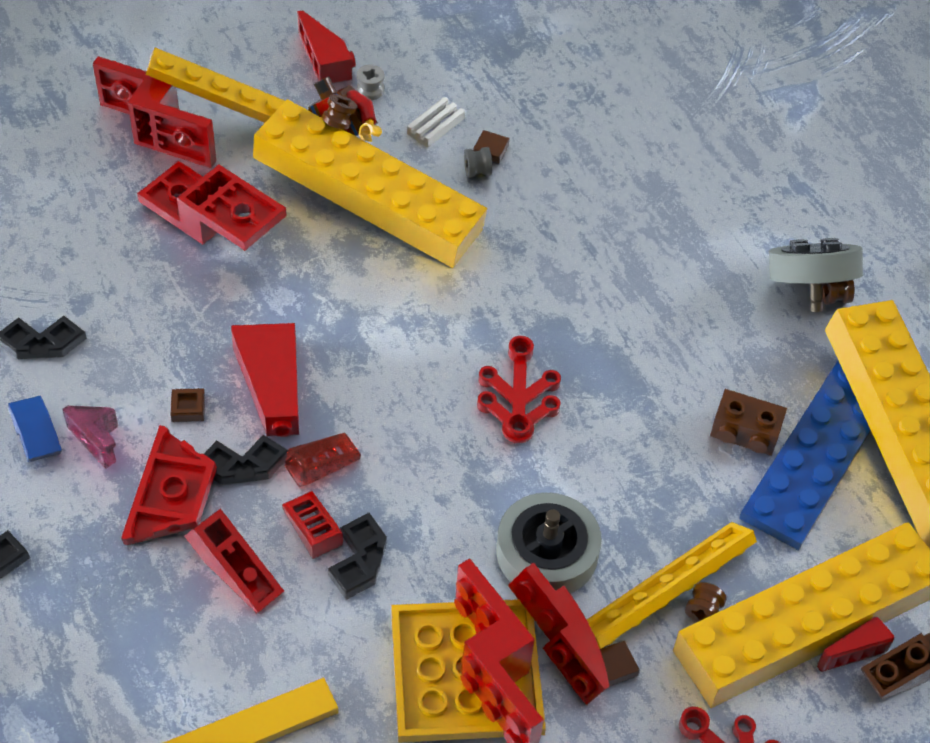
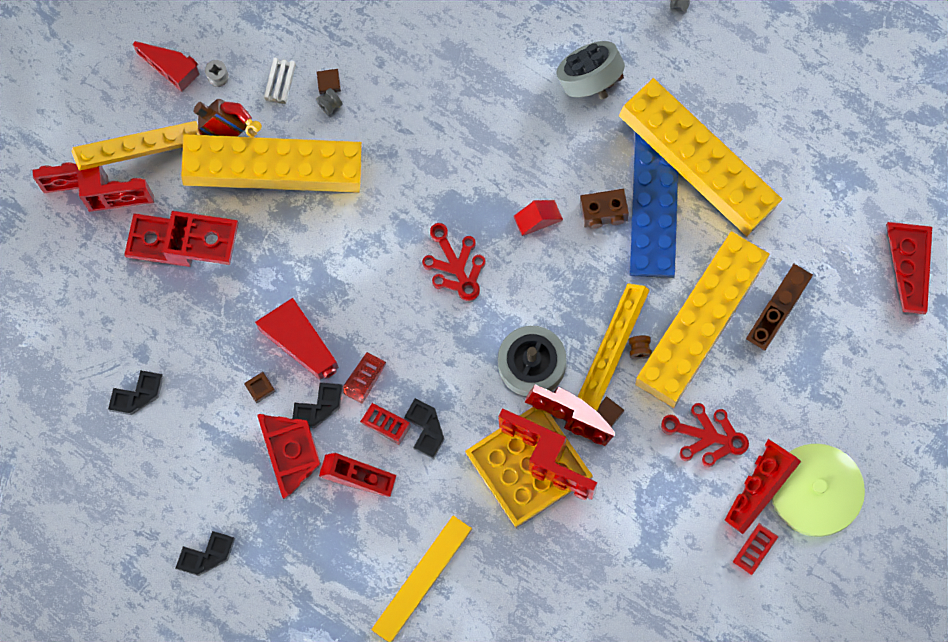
camera: 20 degrees left, 20 degrees up
blue slope [8,395,62,462] -> none
clear pink slope [62,405,118,469] -> none
reddish brown wheel [322,94,357,130] -> none
red slope [817,616,895,672] -> none
none -> red slope [514,200,563,236]

